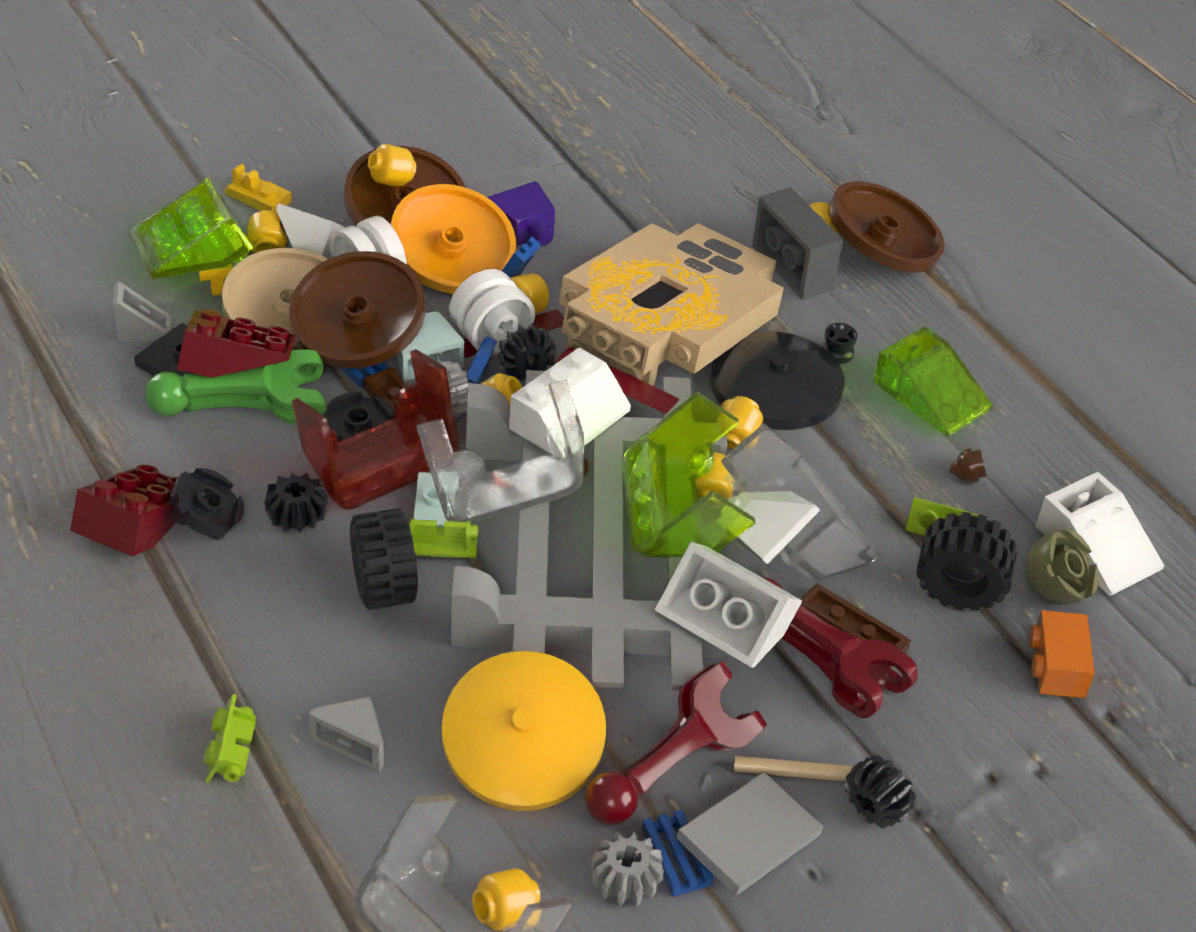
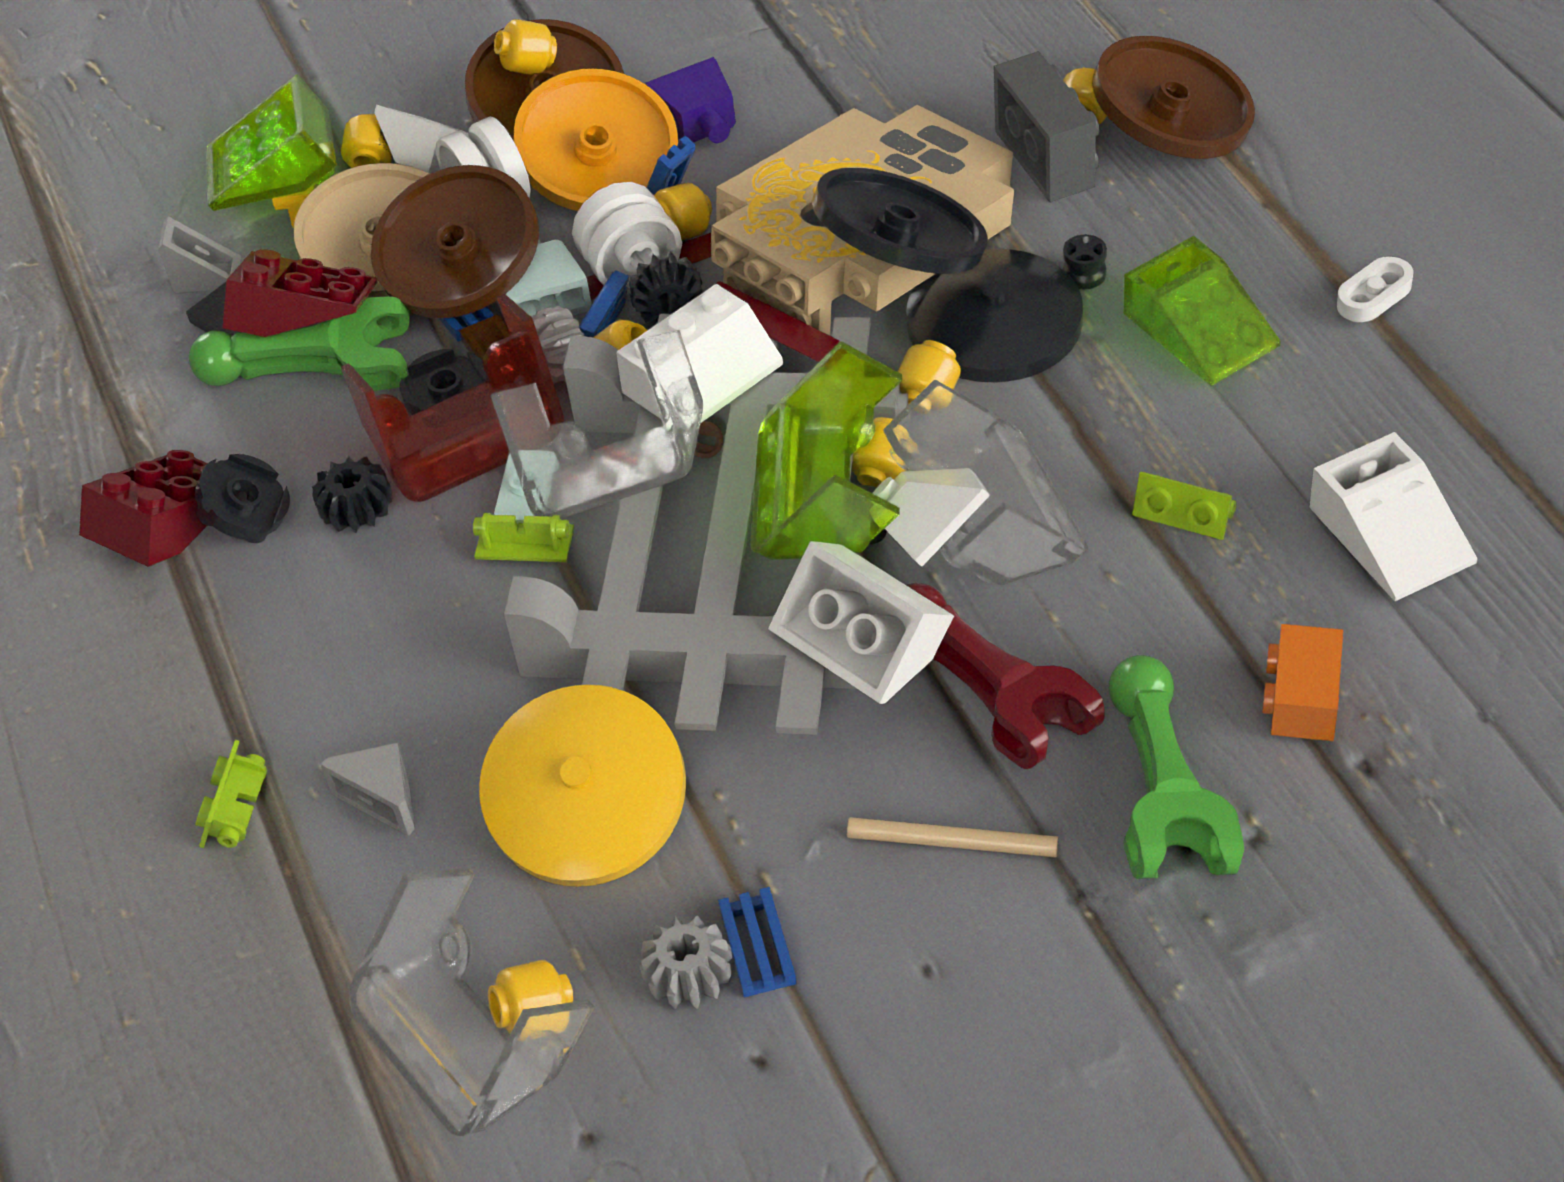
camera: 15 degrees right, 5 degrees up
yellow plate [225,164,292,212] -> none
black tyre [350,508,418,610] -> none
dark red piece [585,661,767,825] -> none
light grey tile [676,772,824,896] -> none
reddish brown tile [800,583,911,668] -> none
black gear [844,754,916,829] -> none
black tyre [916,512,1017,611] -> none
reddish brown plate [949,448,987,483] -> none
olive cylinder [1026,528,1099,605] -> none
none -> black dish [812,168,988,274]
none -> bright green piece [1109,655,1244,879]
none -> white plate [1337,257,1413,322]

